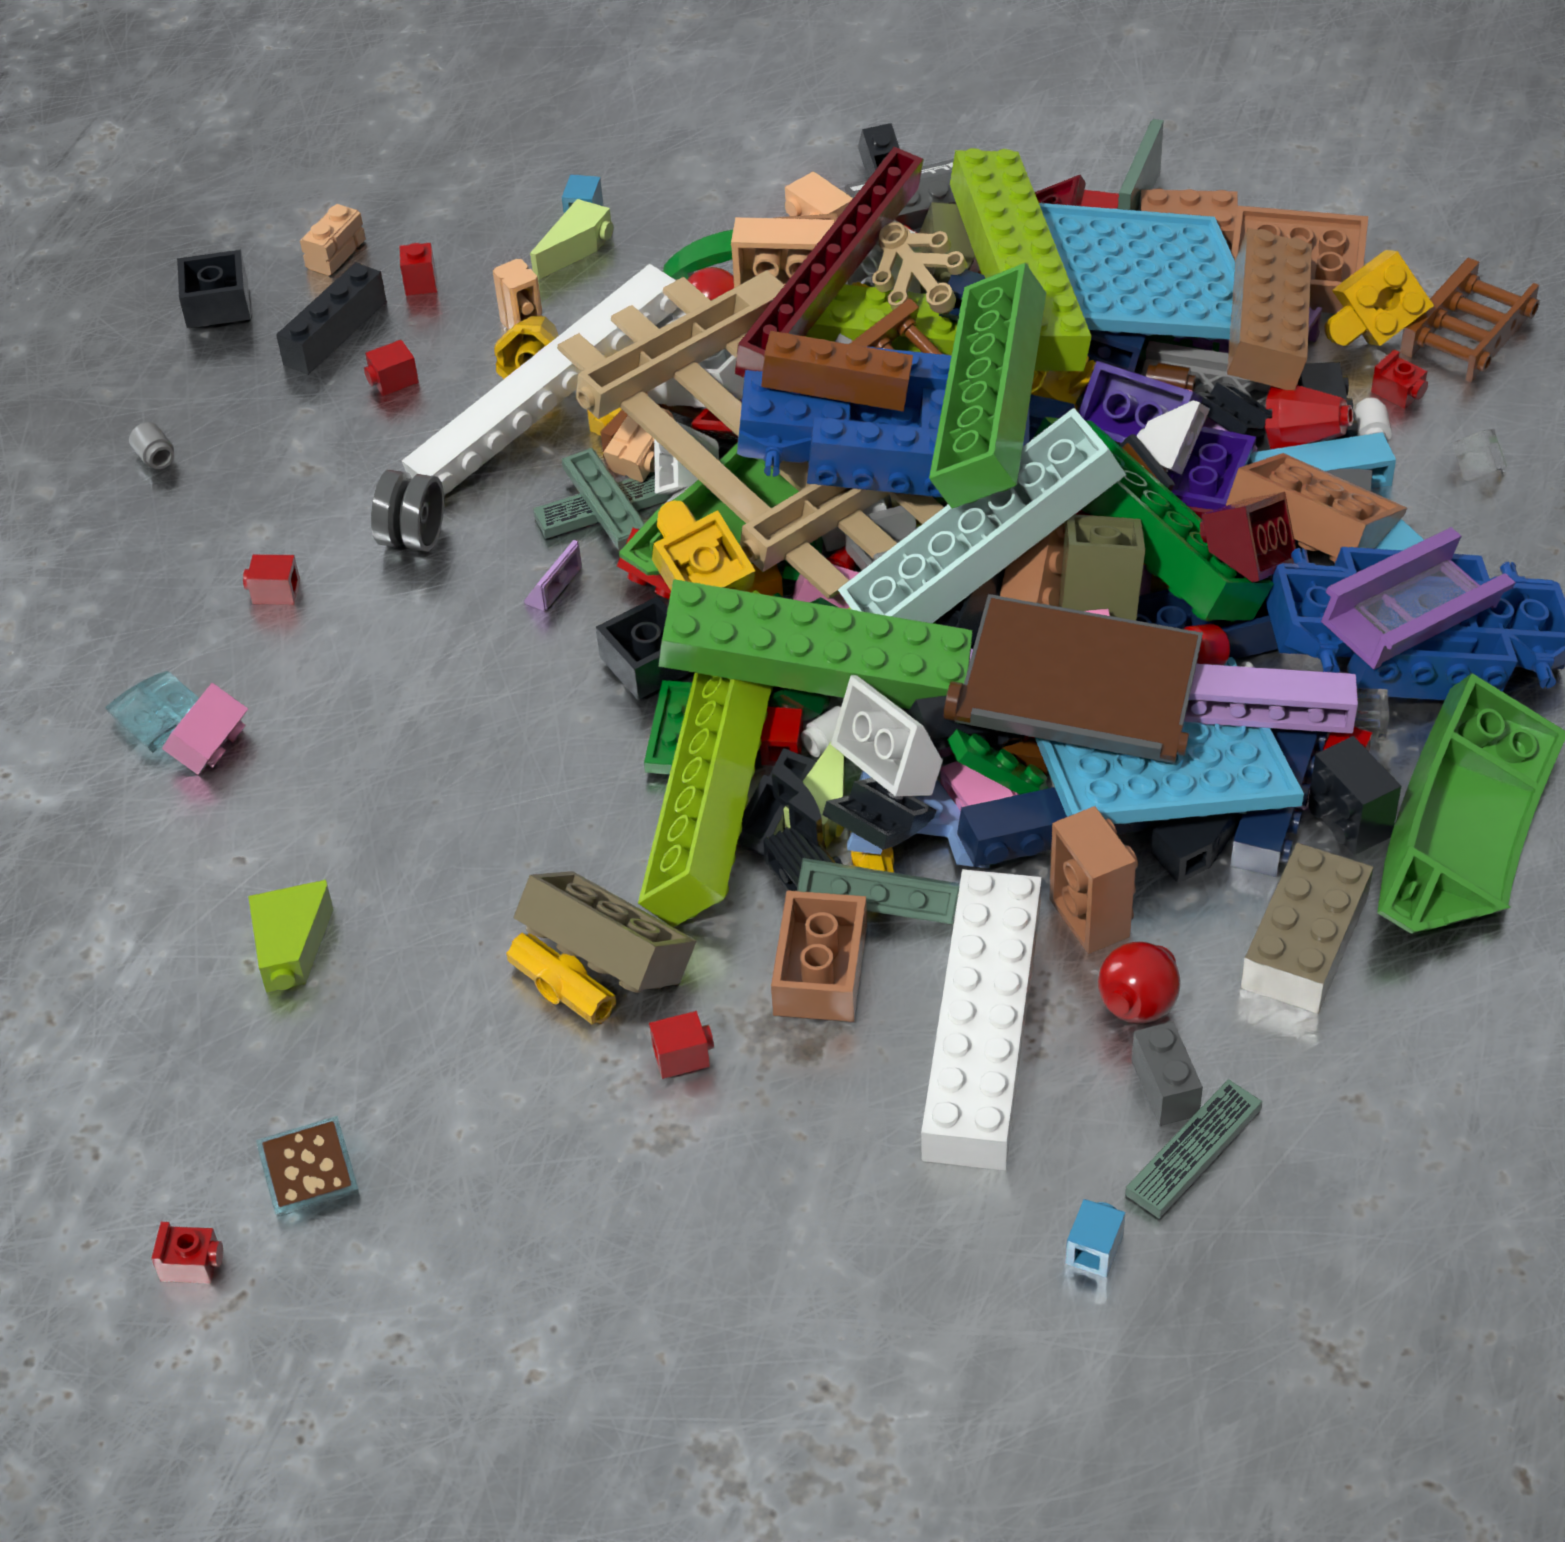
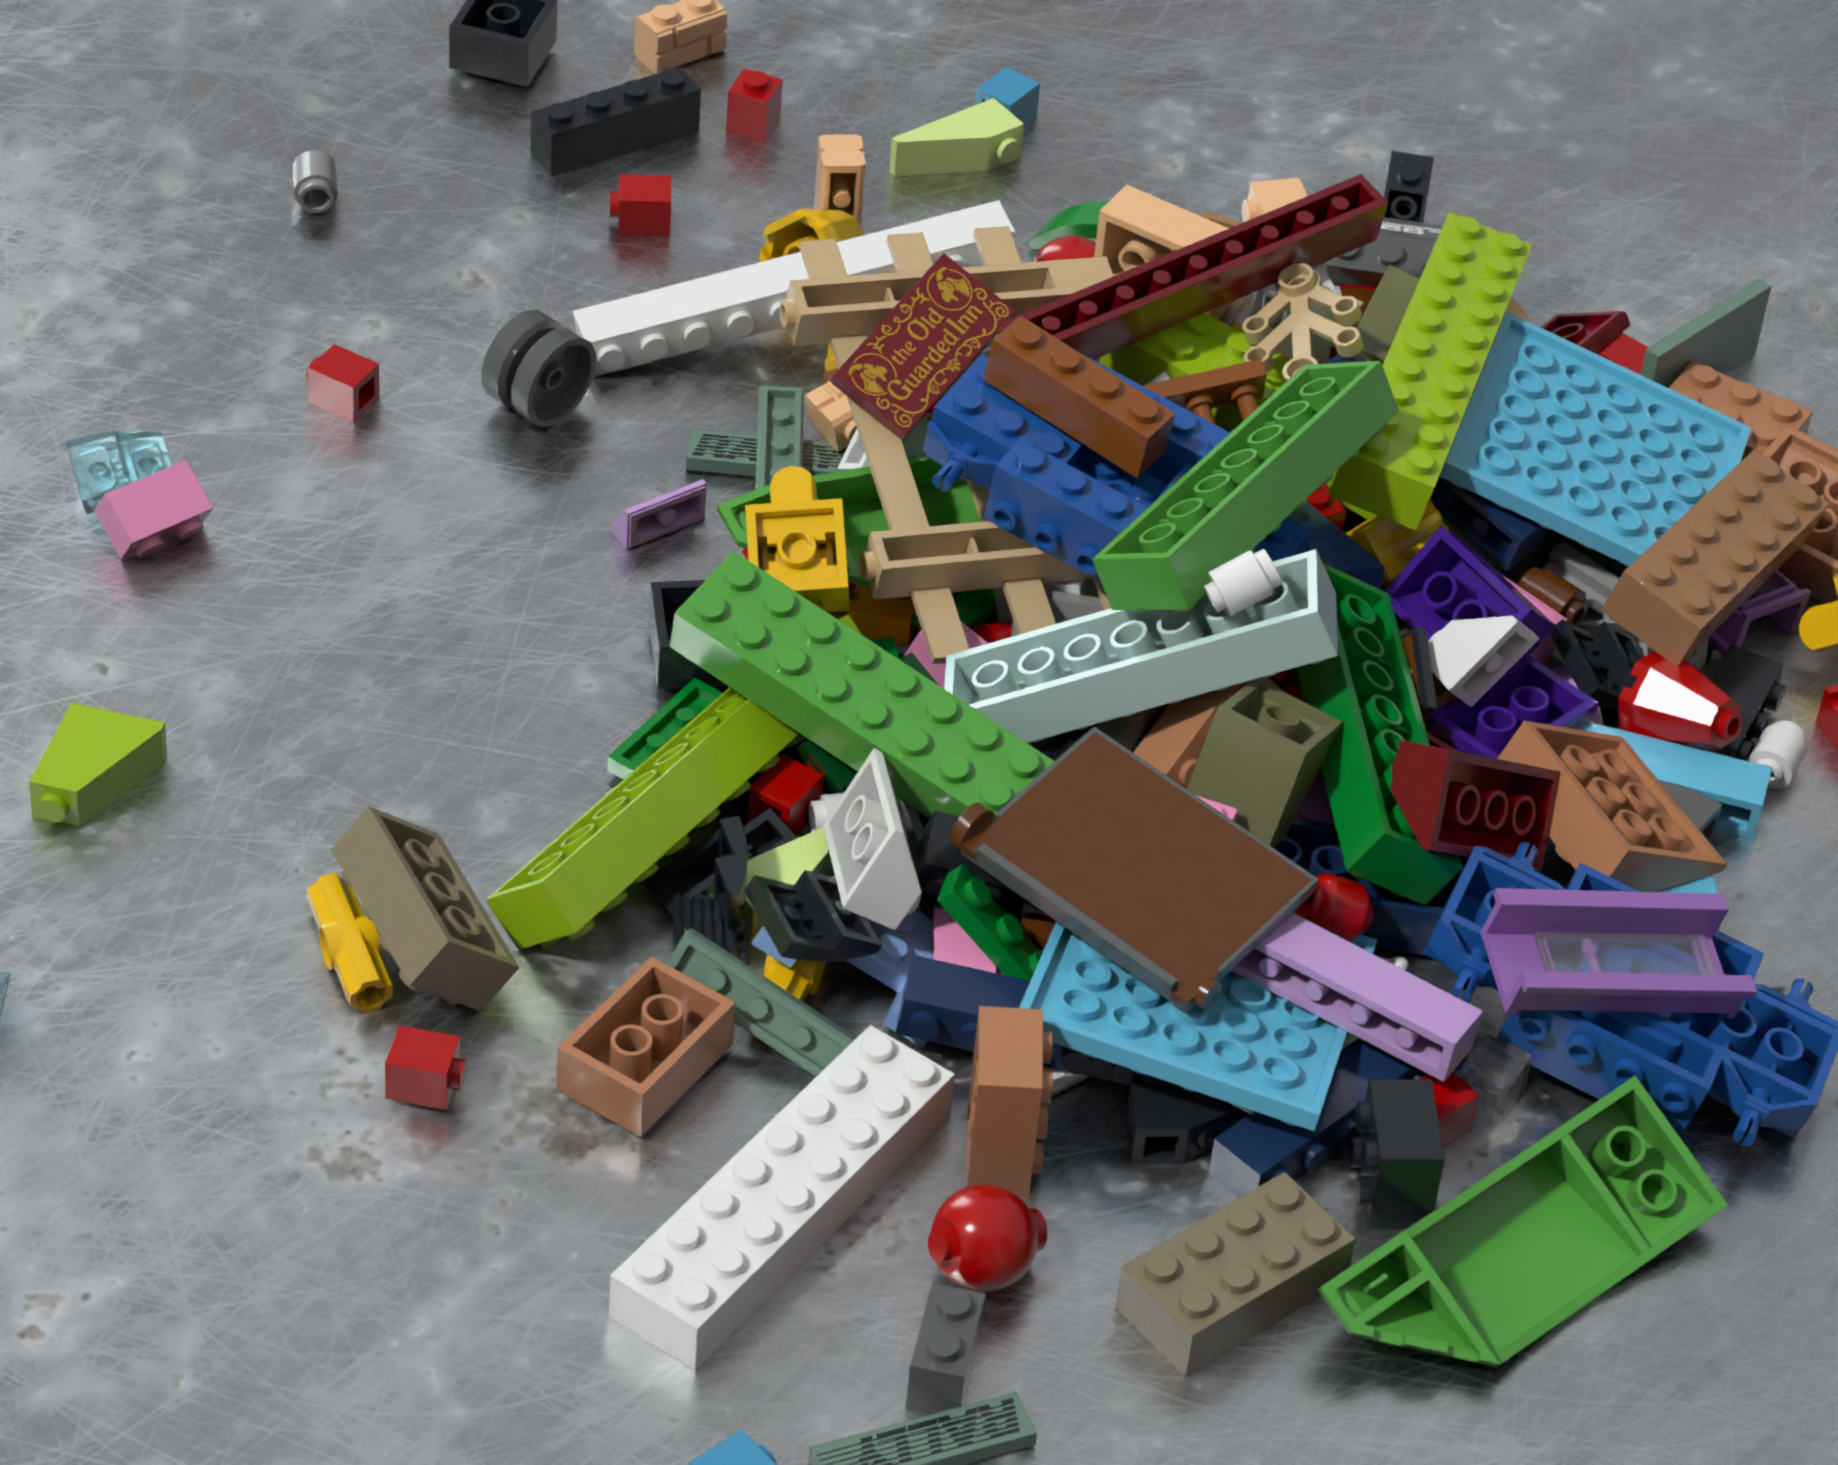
camera: 20 degrees right, 5 degrees down
none -> dark red tile [830,253,1016,441]
none -> white brick [1203,548,1282,617]

